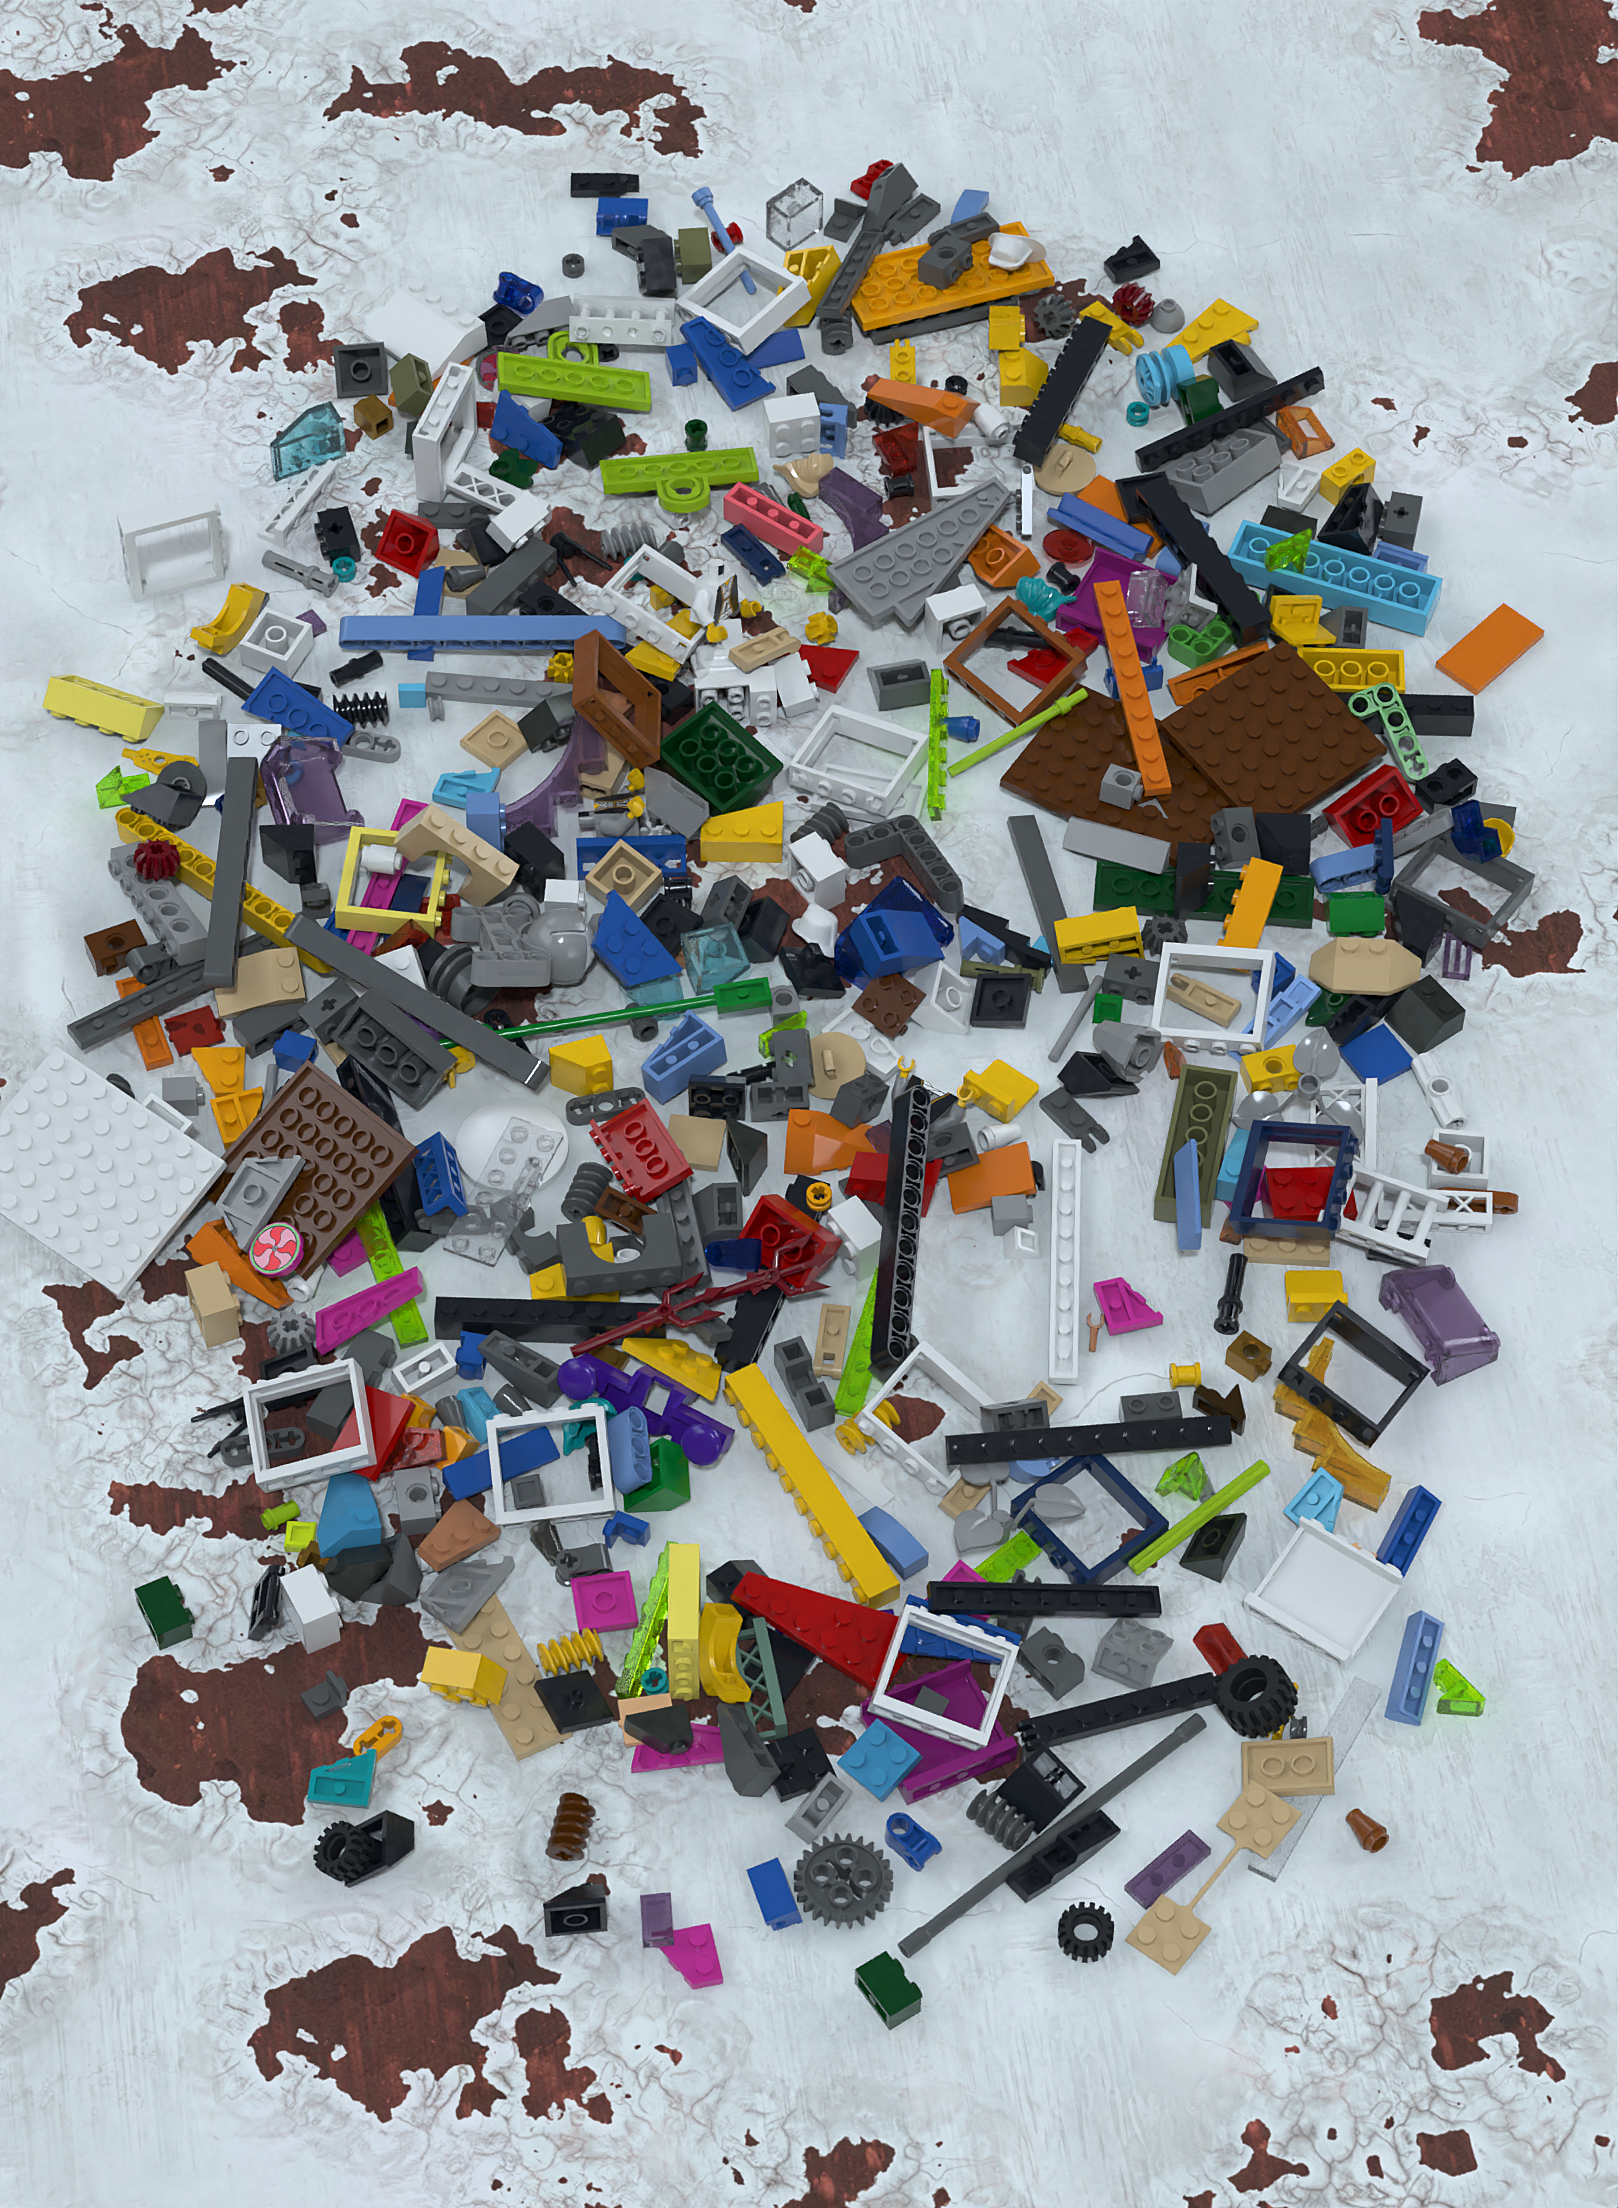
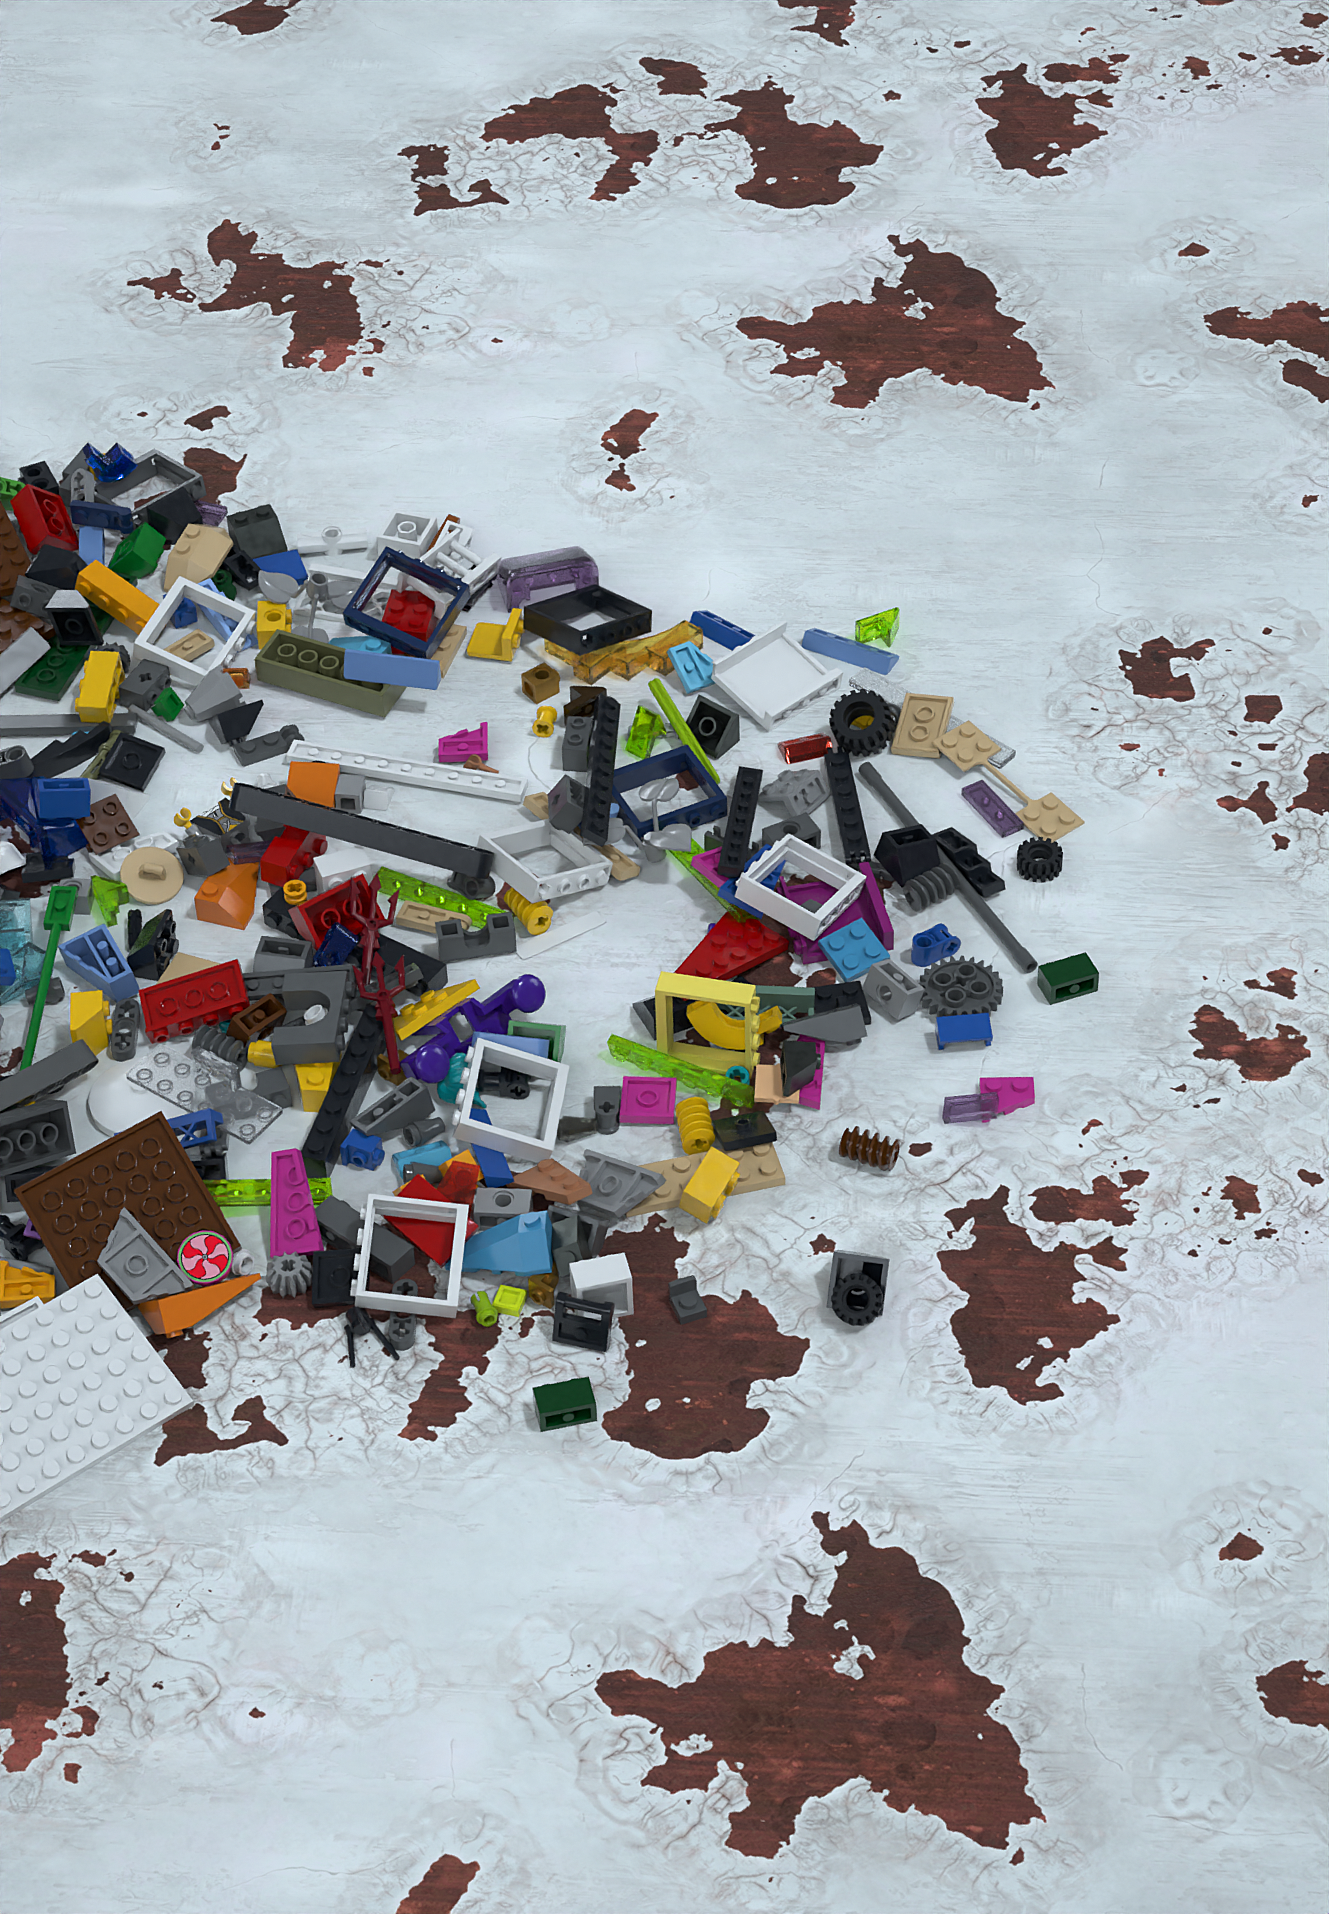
camera: 75 degrees left, 10 degrees down
tan brick [184,1261,243,1348] -> none
teal wing [307,1749,377,1809] -> none
light orange beam [353,1715,403,1762] -> none
white brick [391,1341,457,1396] -> none
dark grey tile [510,1474,545,1510] -> none
black slope [543,1882,607,1937] -> none
blue bracket [602,1510,650,1549] -> none
yellow brick [722,1363,900,1609] -> none
pearl dark grey slope [726,1119,767,1197] -> none
dark grey brick [749,1081,810,1121] -> none
dark grey brick [769,1028,816,1087] -> none
medium blue slope [857,1506,929,1580] -> none
medium blue slope [958,916,1005,965] -> none
yellow bracket [963,1059,1039,1124] -> none
black pin [1214,1253,1248,1335] -> none
dark orange cone [1346,1808,1389,1853] -> none
dark orange cone [1425,1139,1469,1174] -> none

